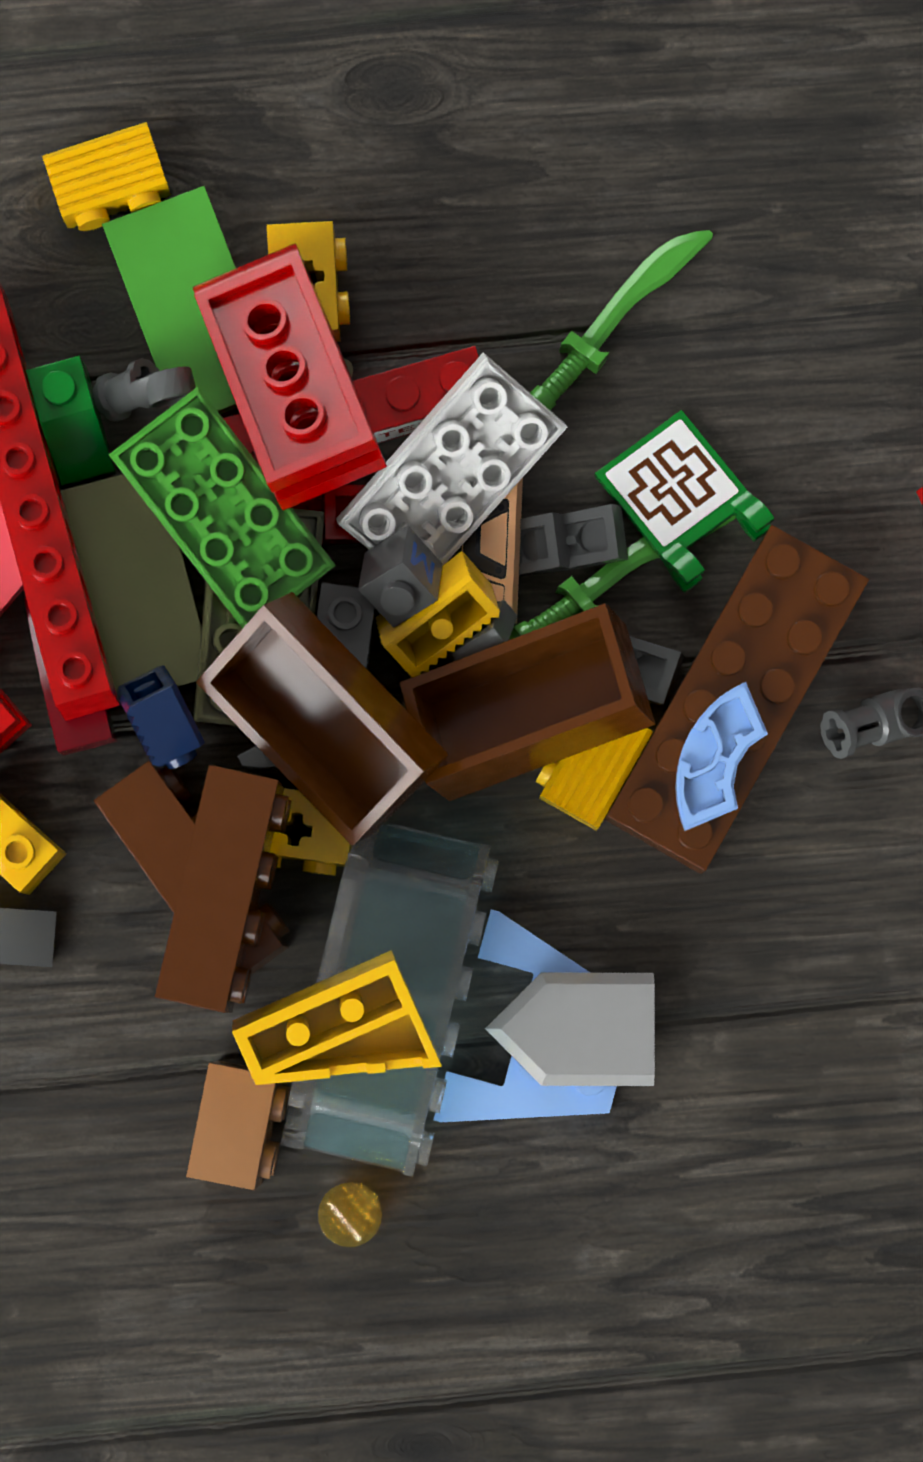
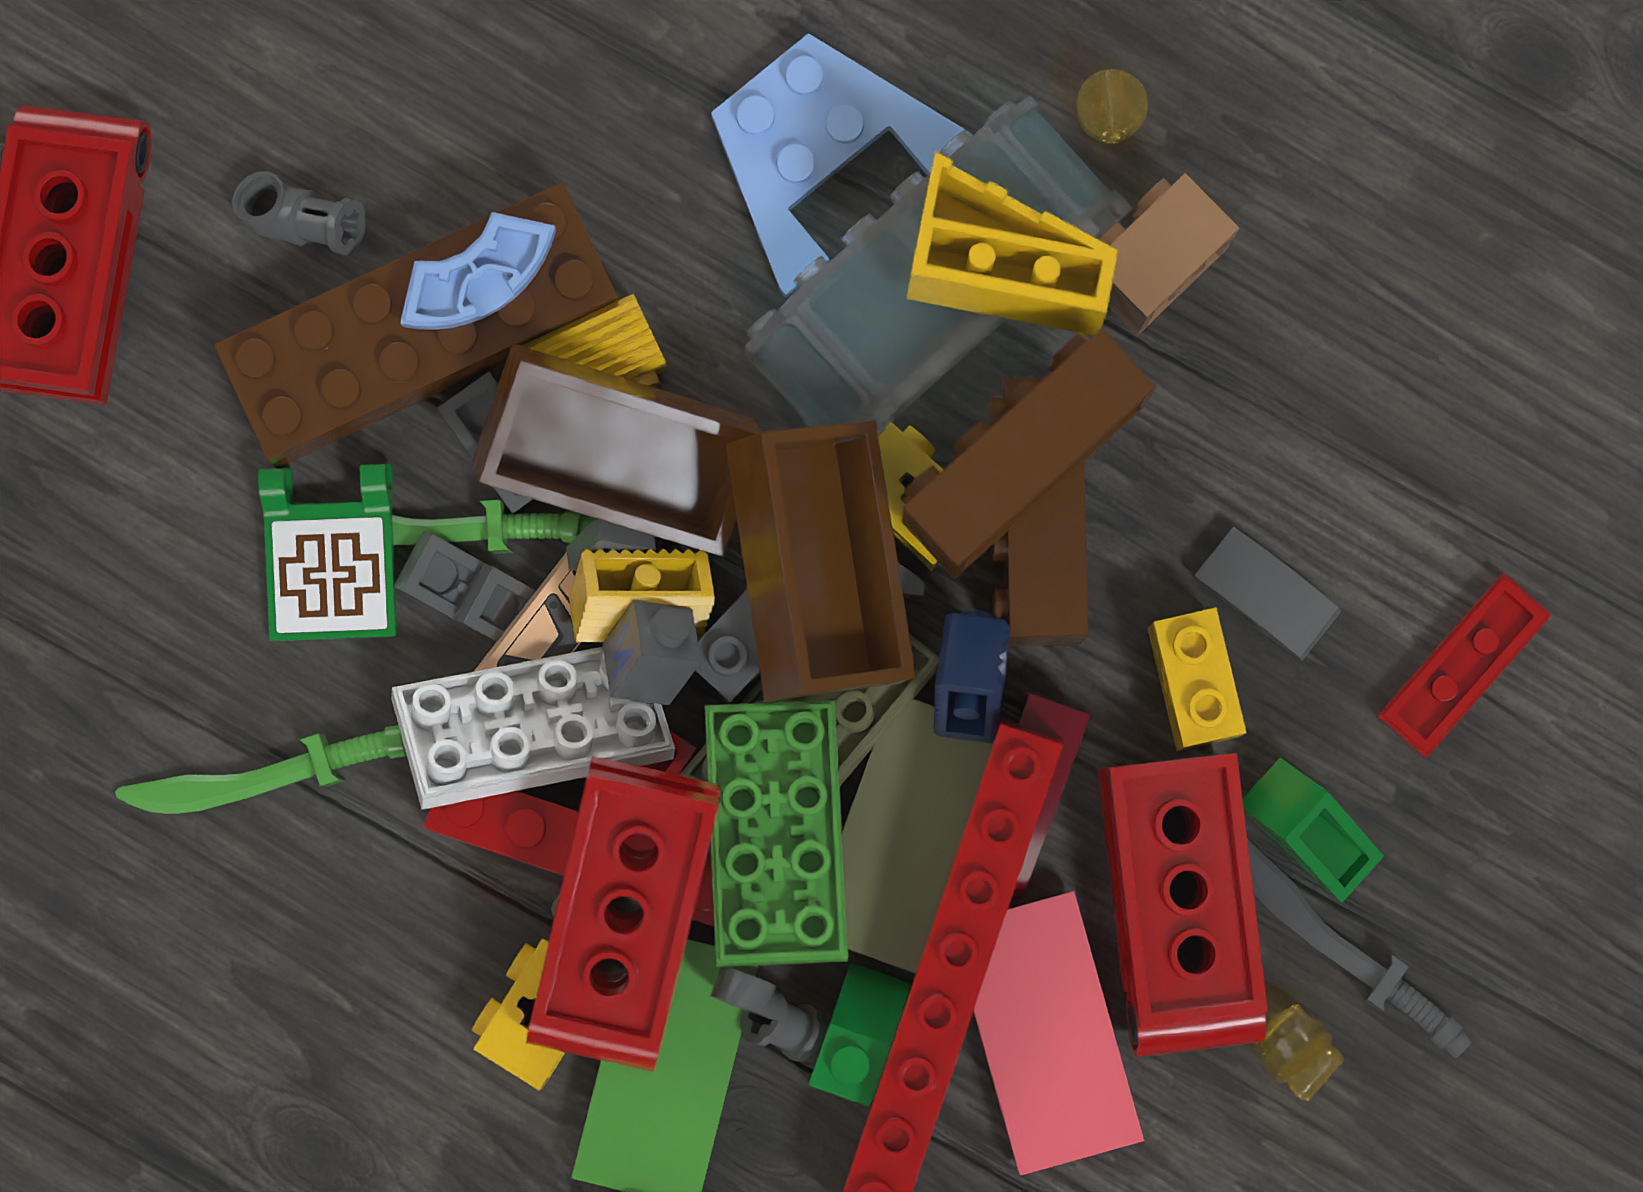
camera: 150 degrees left, 0 degrees up
light grey tile [485,972,655,1086] -> none

